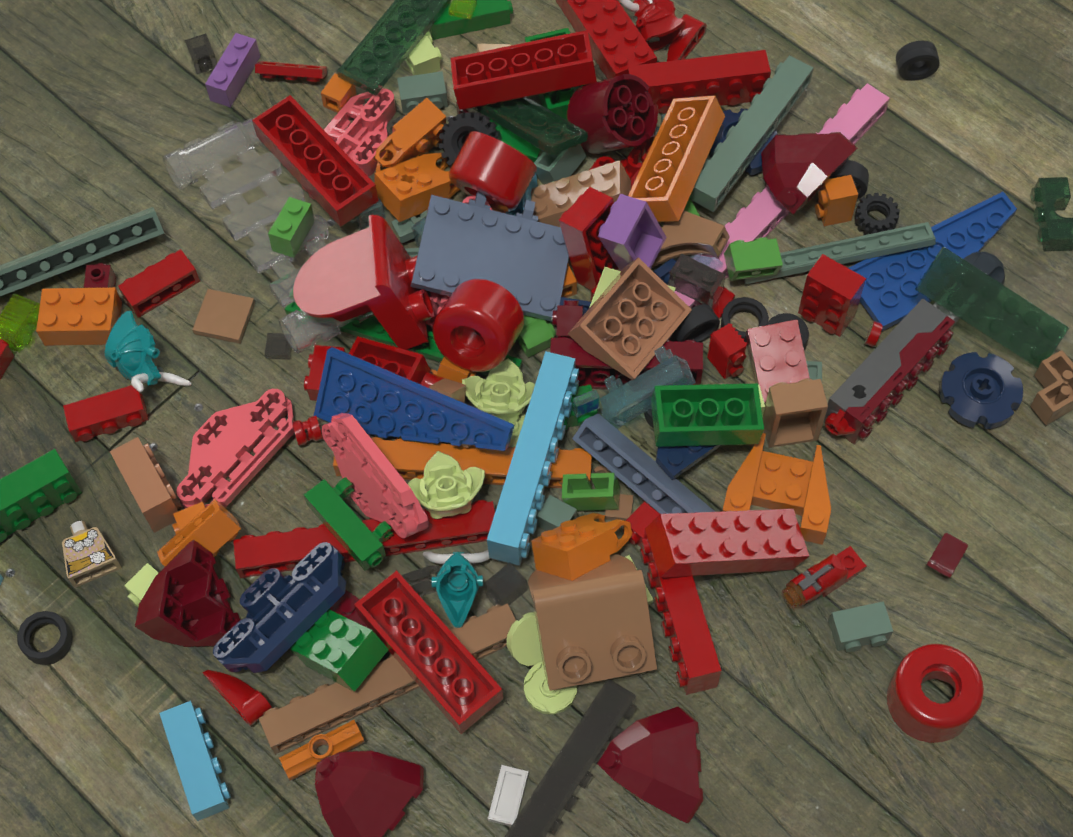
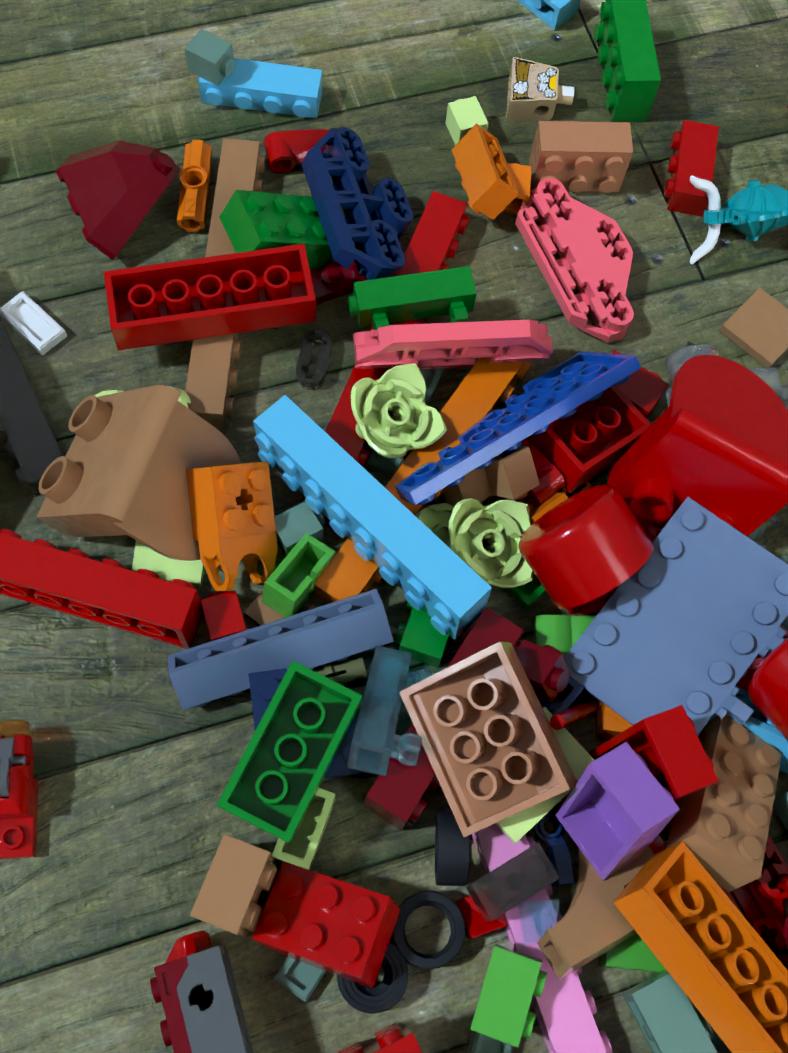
camera: 110 degrees right, 5 degrees up
black tyre [17,611,73,665] -> none
dark red brick [135,540,240,647] -> none
red wheel [293,415,323,446] -> none
teal helmet [423,550,490,628] -> none
clear smoke brick [485,562,528,606] -> none
tile [573,390,600,418] -> none
brick [645,509,809,578] -> none
red brick [707,323,747,379] -> none
orange wedge [723,433,831,545] -> none
none -> sand green brick [184,29,235,86]
none -> red bar [550,700,598,730]

